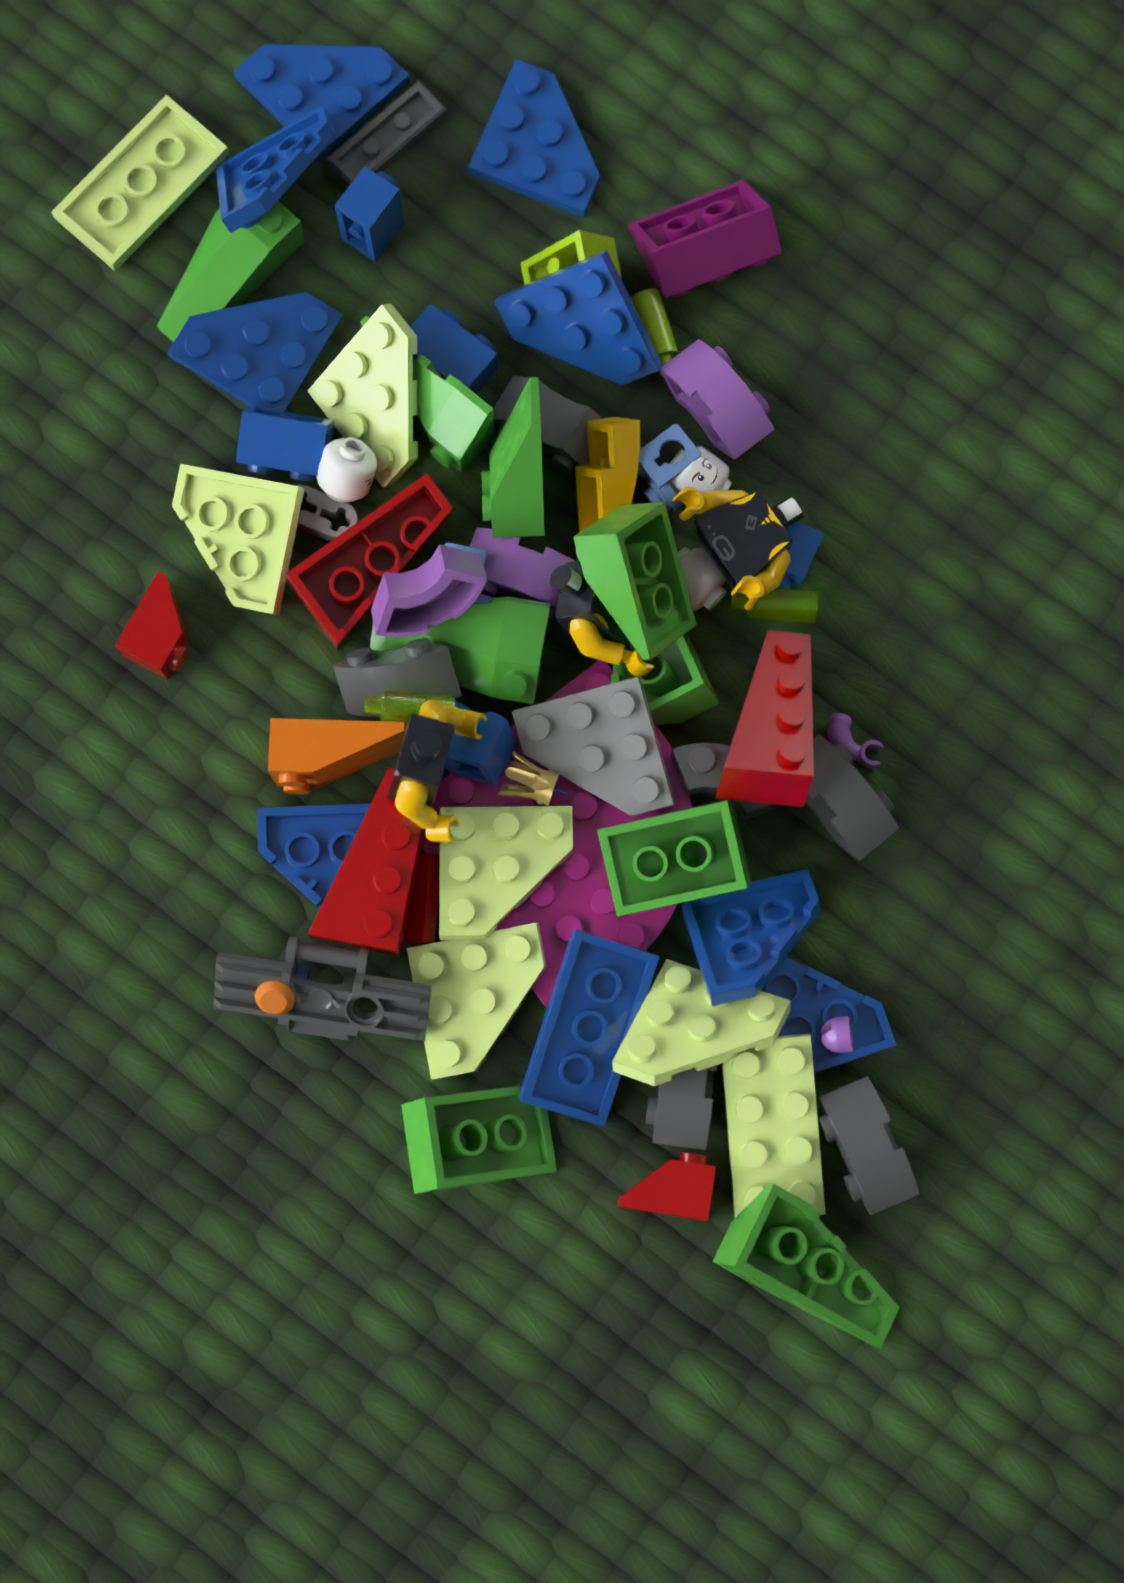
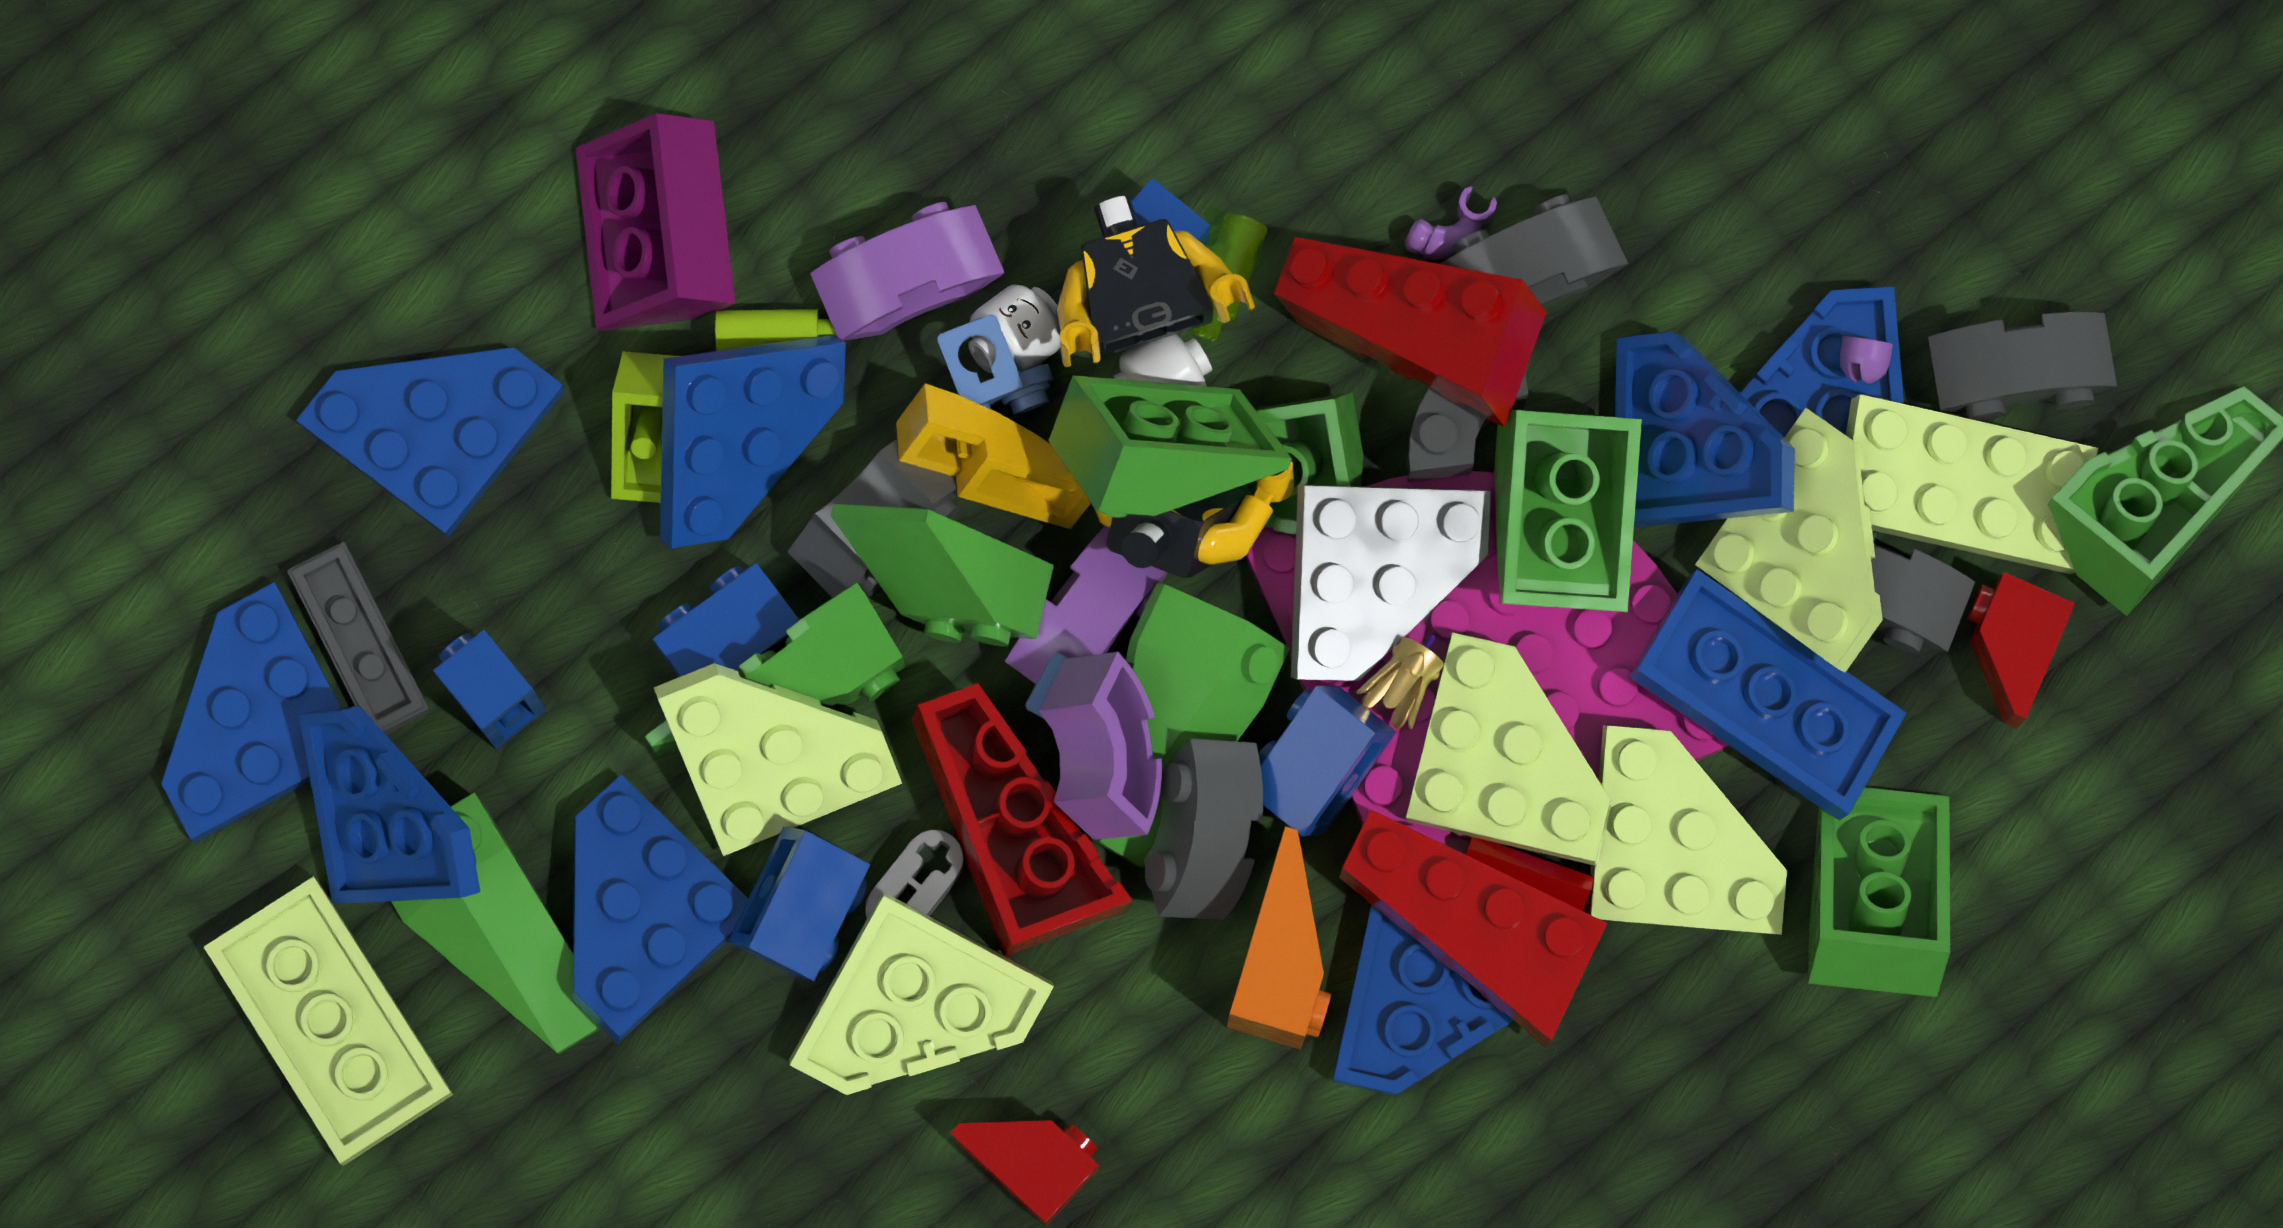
camera: 75 degrees left, 0 degrees up
dark grey piece [213,936,432,1041] -> none
white head [316,437,377,503] -> none
clear neon green cylinder [364,689,455,724] -> none
torso [386,700,487,843] -> none

